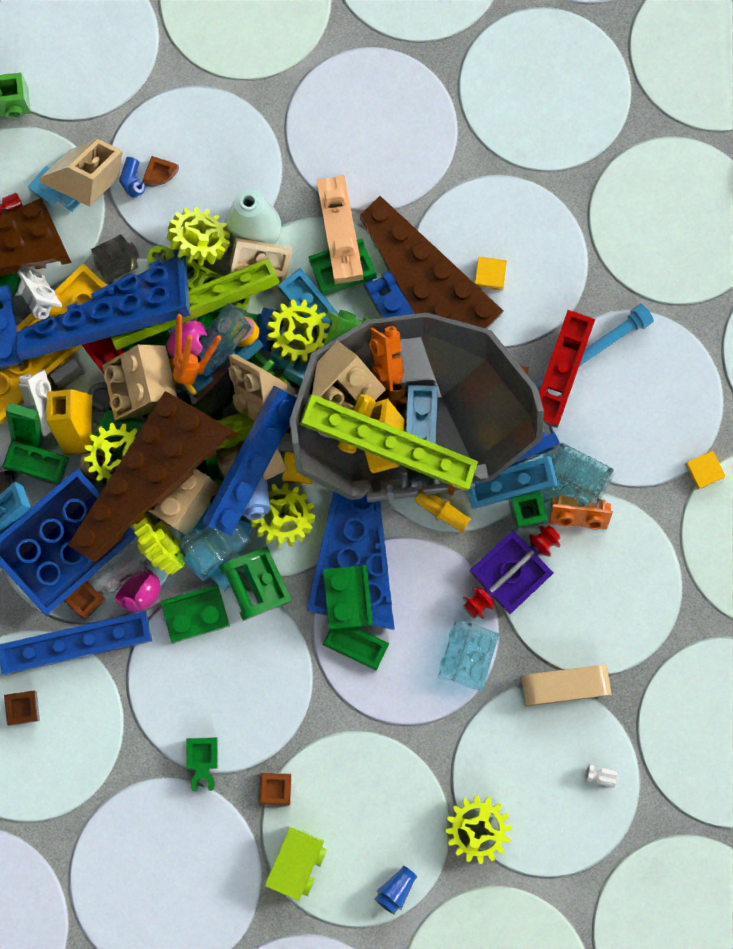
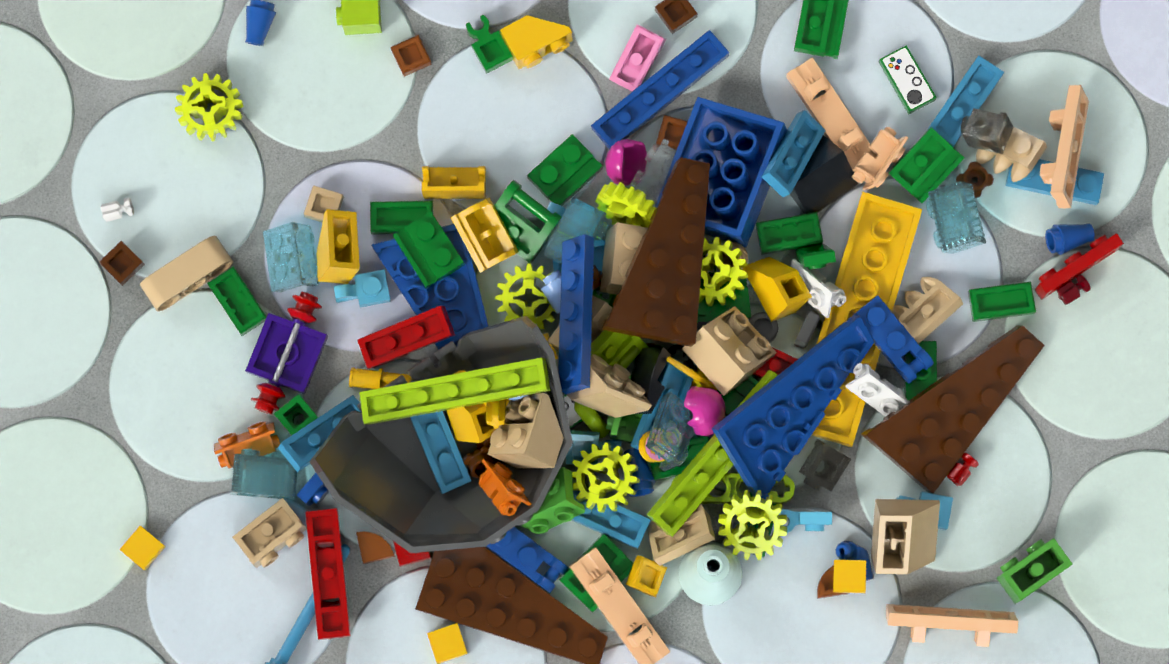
camera: 160 degrees right, 0 degrees up
orange plant [172,314,221,385] -> none
none -> reddish brown plate [99,241,145,286]
none -> green plate [207,266,267,336]
none -> tan bracket [232,498,307,568]
none -> tan plate [303,185,344,222]
none -> yellow slope [316,209,360,284]
none -> medium azure plate [334,269,391,308]
none -> red plate [357,306,455,369]
none -> yellow hinge [422,166,486,199]
none -> yellow hinge [450,197,519,273]
none -> yellow slope [500,15,572,69]
none -> bright pink slope [609,25,666,92]
none -> yellow tile [626,555,667,597]
none -> medium azure plate [779,509,832,533]
none -> yellow tile [833,560,866,594]
none -> light nougat hinge [886,604,1018,647]

